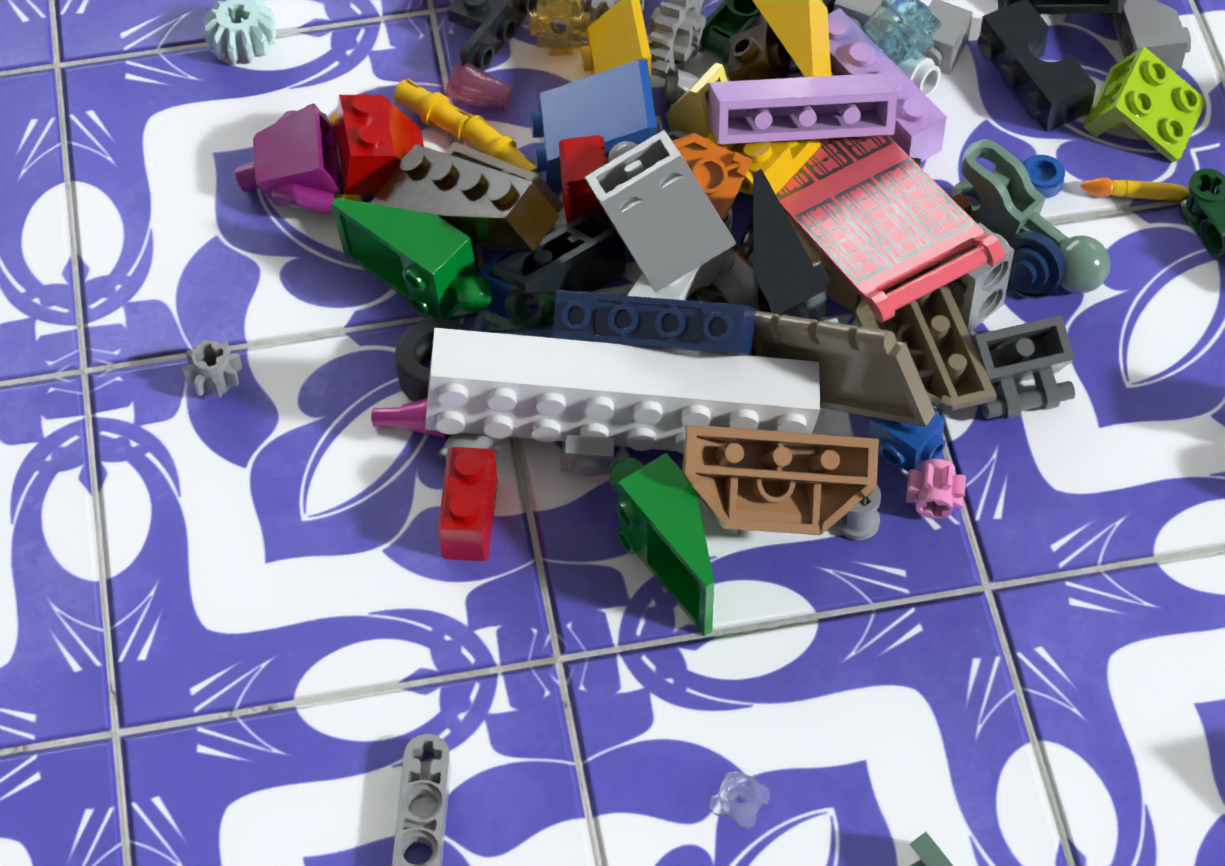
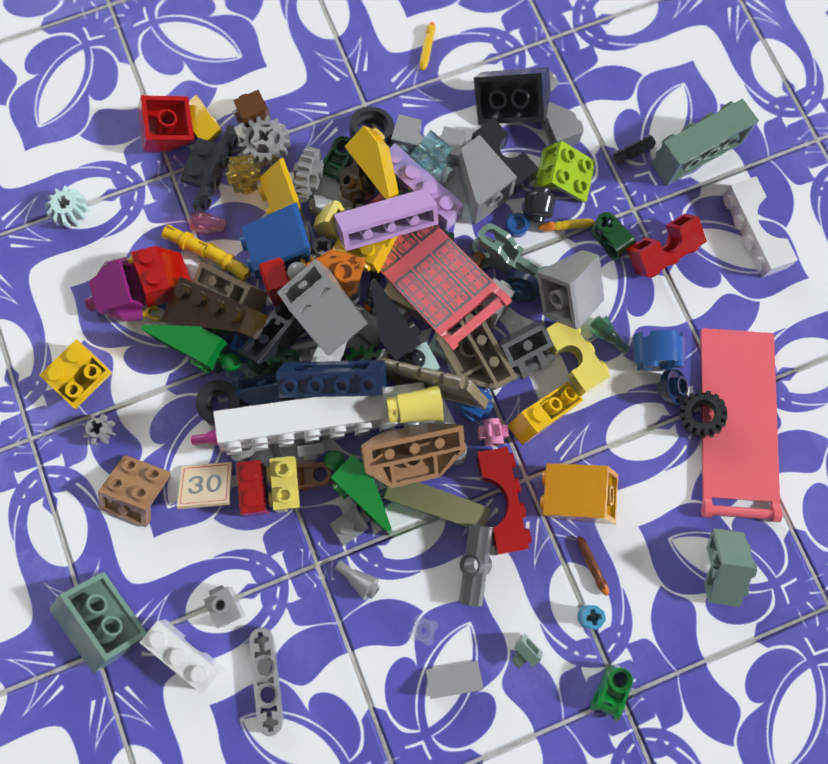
camera: 15 degrees left, 20 degrees up
none -> yellow slope [39,339,112,409]
none -> sand green slope [49,572,147,674]
none -> medium nougat bracket [98,455,170,528]
none -> white arch [140,619,226,694]
none -> tan piece [177,462,233,509]
none -> light grey brick [203,585,246,629]
none -> light yellow bracket [267,456,300,513]
none -> dark orange piece [296,462,334,492]
none -> light grey bracket [330,505,370,546]
none -> light grey cone [335,561,380,600]
none -> olive slope [383,482,491,529]
none -> light yellow plant [386,385,444,423]
none -> light grey slope [458,135,517,225]
none -> dark grey piece [459,524,493,607]
none -> red arch [476,447,532,555]
none -> yellow slope [508,381,583,445]
none -> black head [523,187,556,223]
none -> light grey slope [537,250,604,330]
none -> light orange slope [540,463,619,525]
none -> light yellow arch [546,322,610,397]
none -> copper piece [577,536,609,596]
none -> dark azure bush [577,605,606,630]
none -> clear green cone [589,315,630,354]

